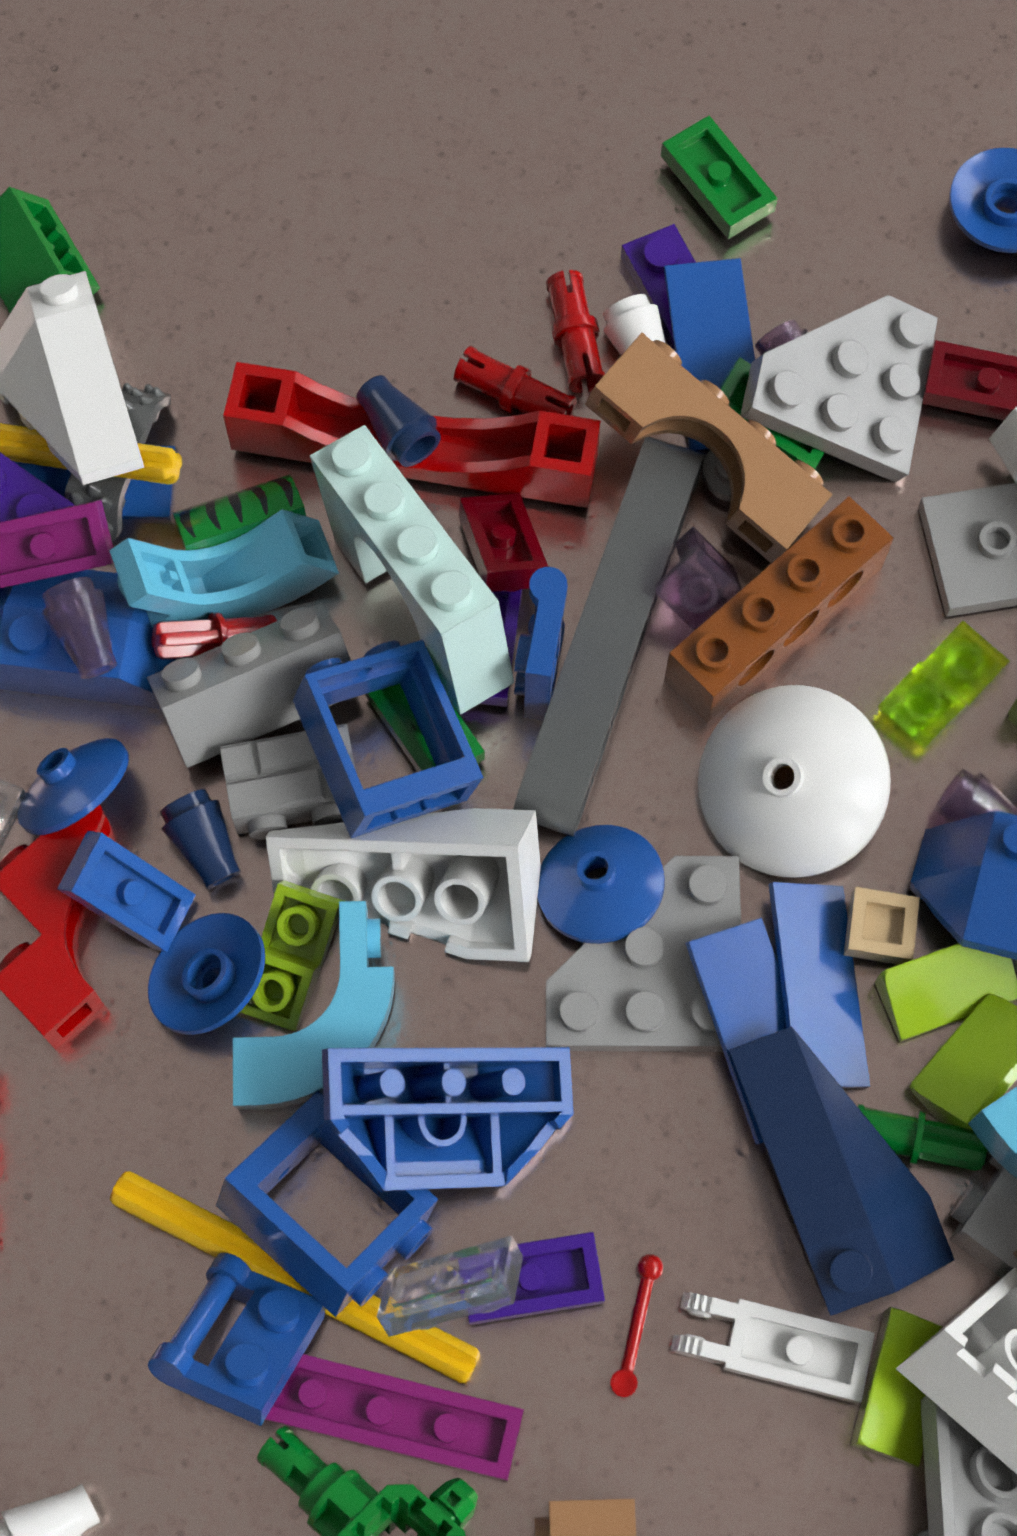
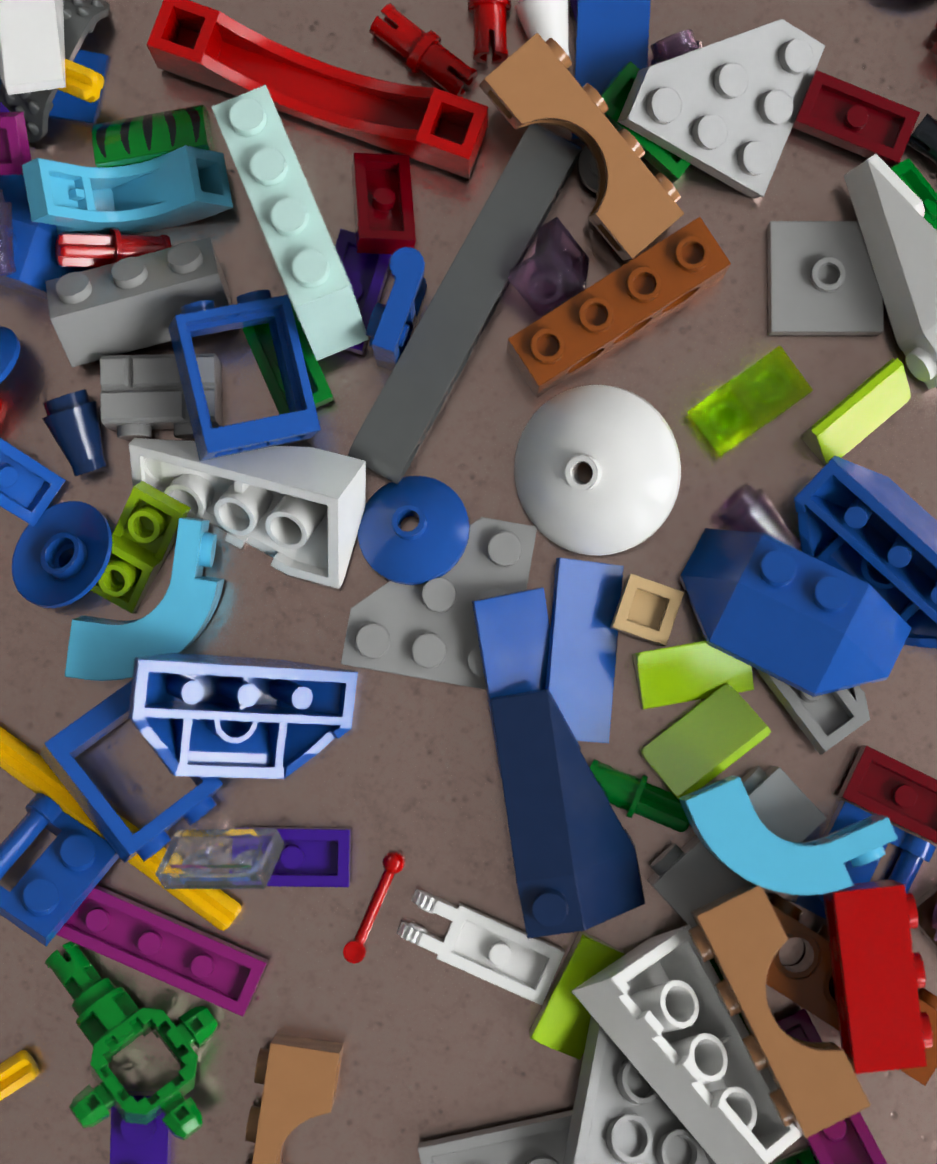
camera: 10 degrees right, 15 degrees up
dark blue cone [356,375,441,467] -> none

